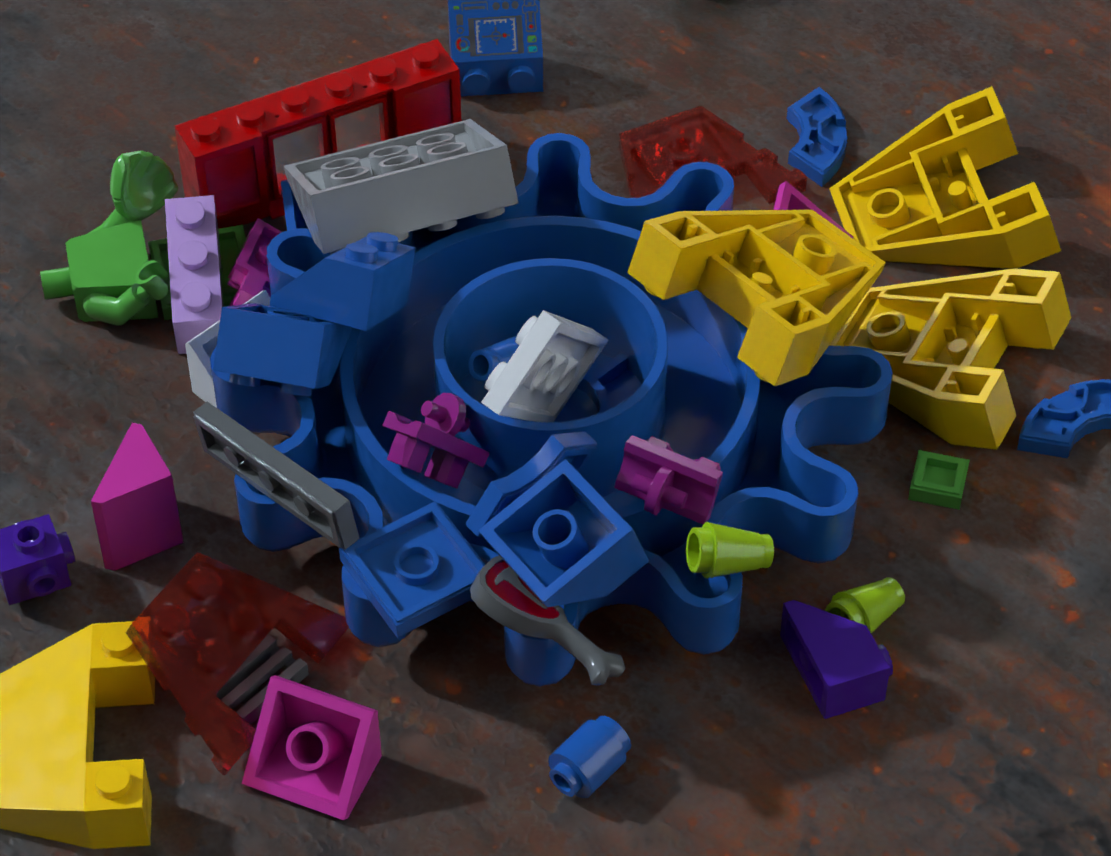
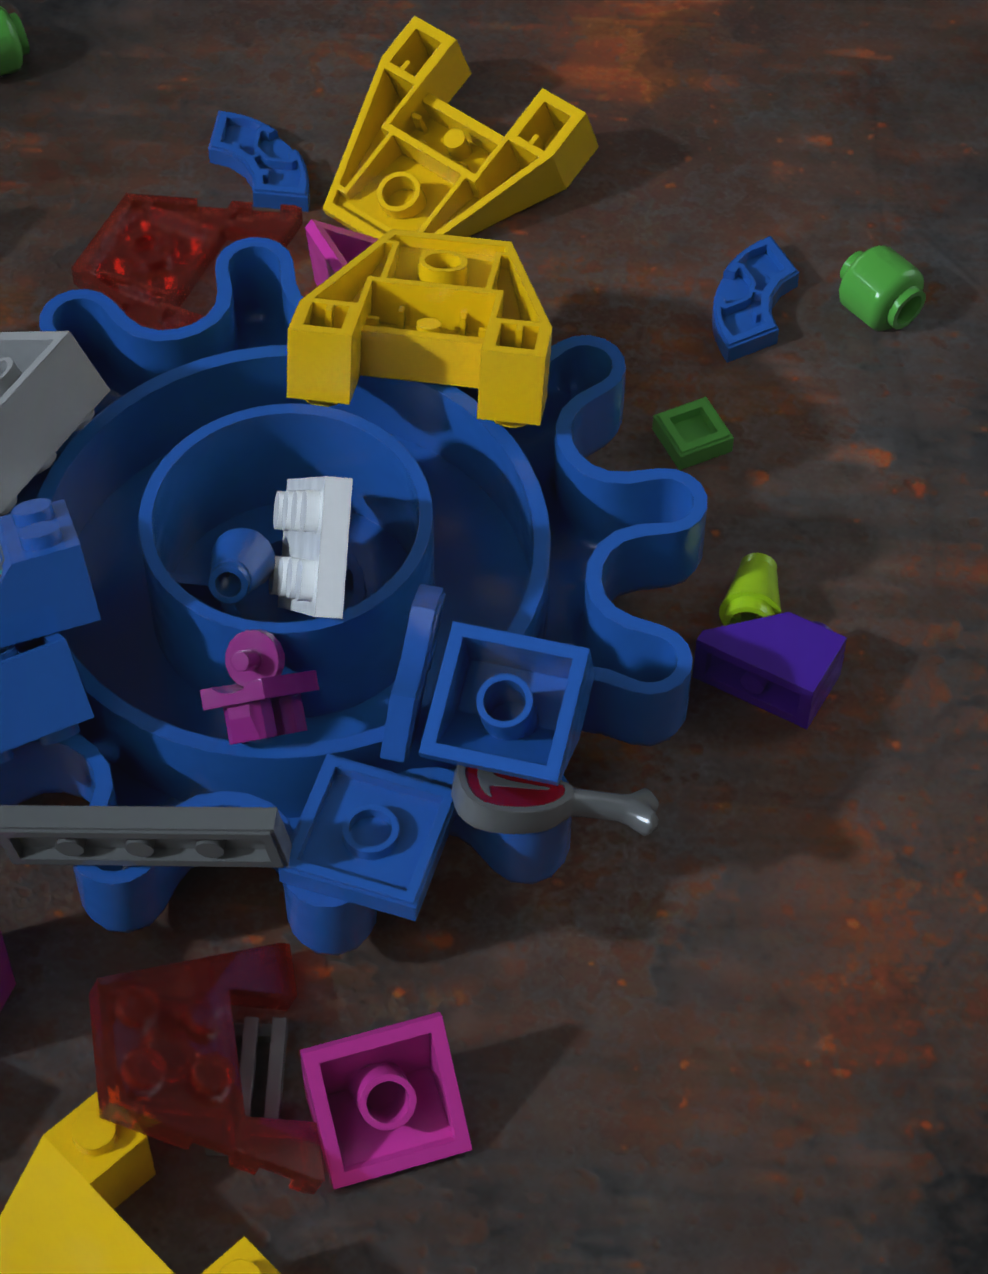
camera: 40 degrees left, 5 degrees up
blue brick [548,716,631,798] -> none
magenta hips [614,435,723,524] -> none
lime cone [686,522,774,579] -> none
yellow wedge [829,268,1072,450] -> none

